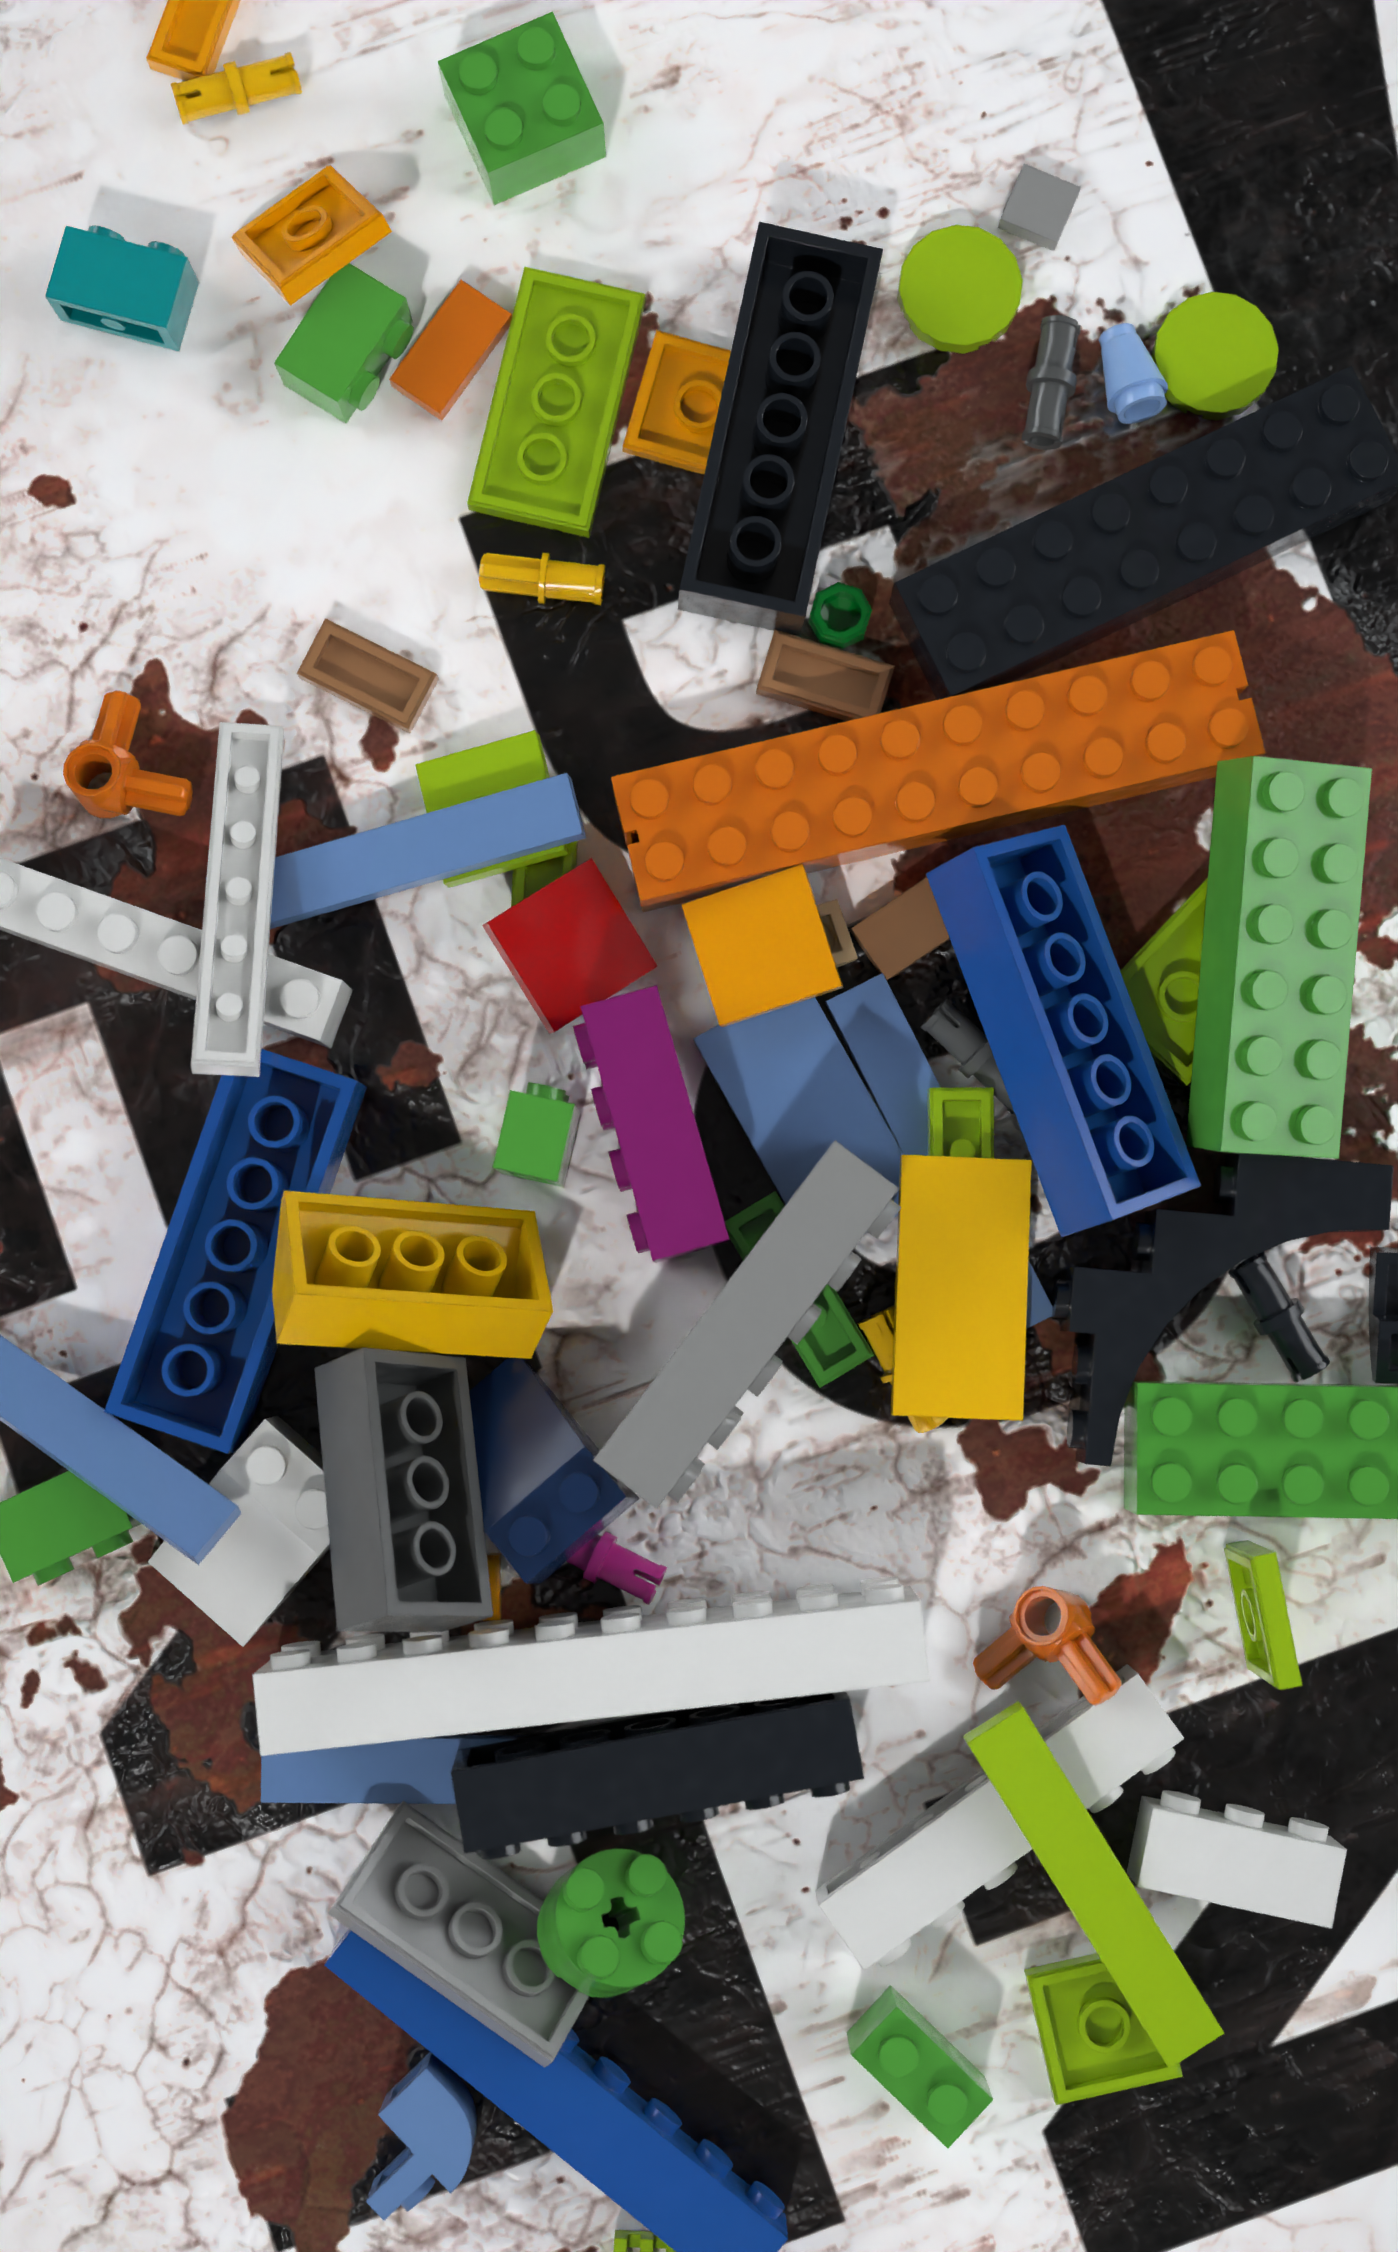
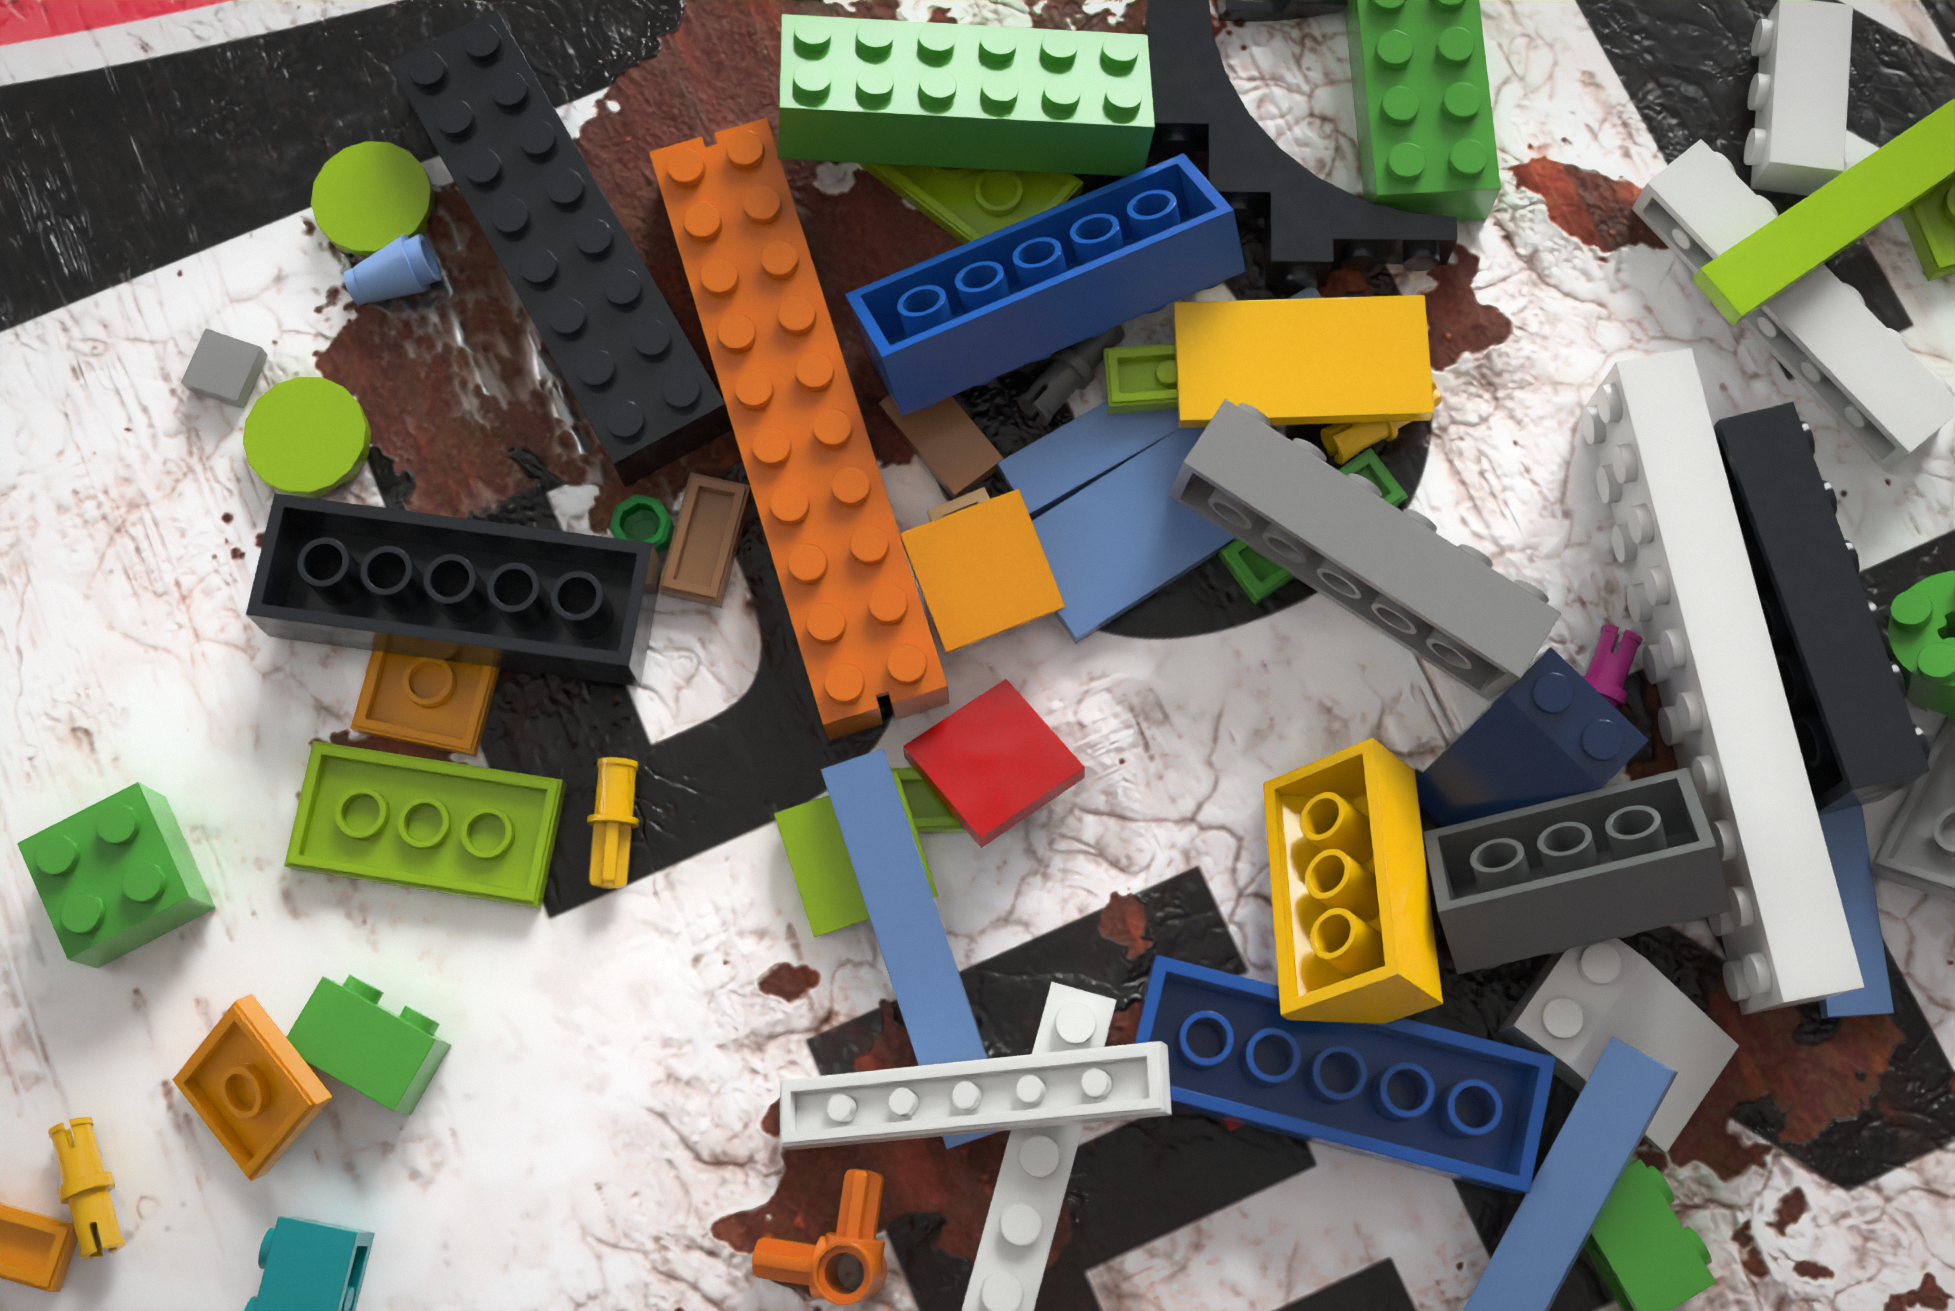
camera: 90 degrees left, 10 degrees down
medium nougat tile [297,618,439,734] -> none
orange tile [389,280,512,421] -> none
bright green brick [493,1082,581,1188] -> none
magenta brick [573,985,729,1263] -> none
orange axle [973,1586,1121,1706] -> none
dark grey pin [1021,315,1081,450] -> none
lime tile [1224,1540,1302,1690] -> none
black pin [1228,1252,1330,1382] -> none

